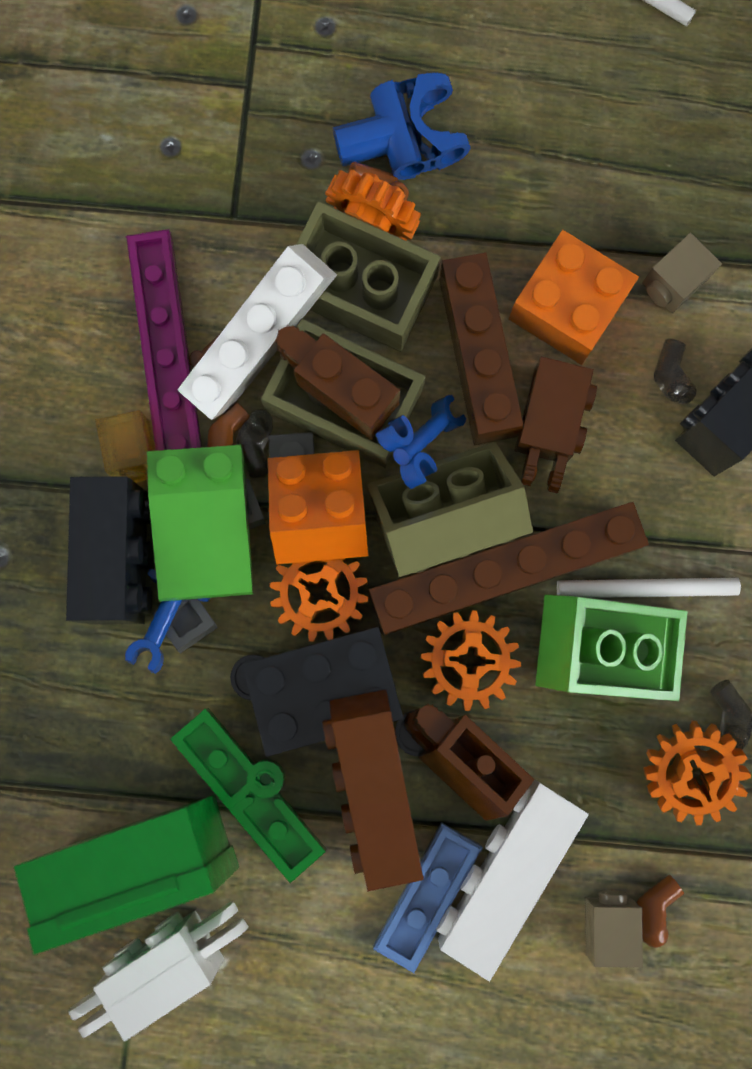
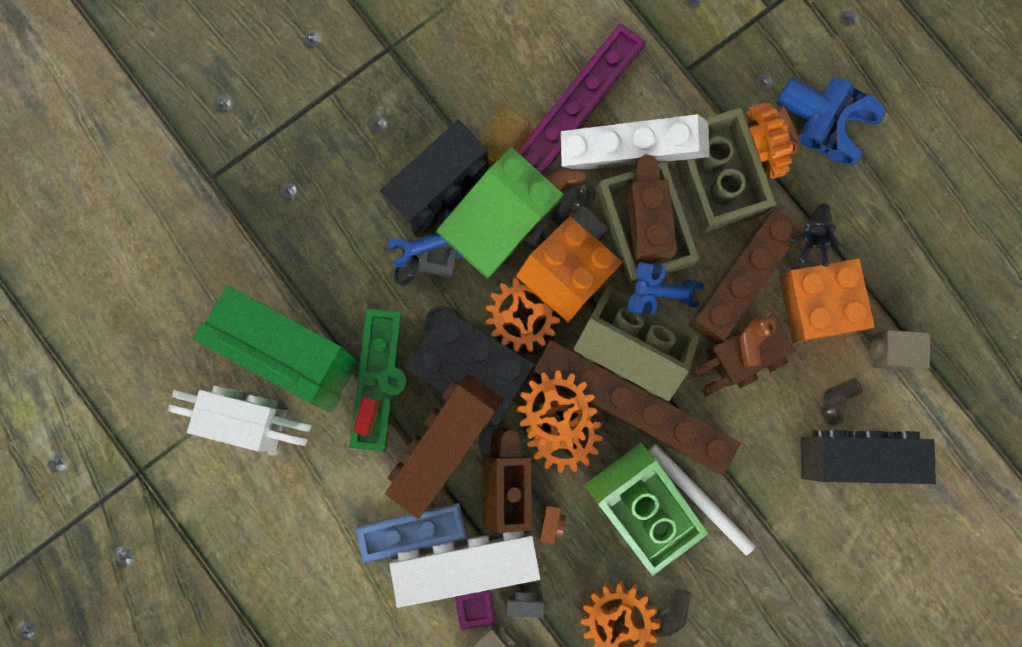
camera: 45 degrees right, 0 degrees up
none -> red tile [353,397,380,436]
none -> black piece [393,254,419,286]
none -> magenta tile [455,590,496,630]
none -> dark grey plate [507,590,544,618]
none -> orange gear [517,370,597,450]
none -> dark orange plate [539,503,566,544]
none -> dark orange arm [739,317,776,368]
none -> black piece [790,204,845,267]

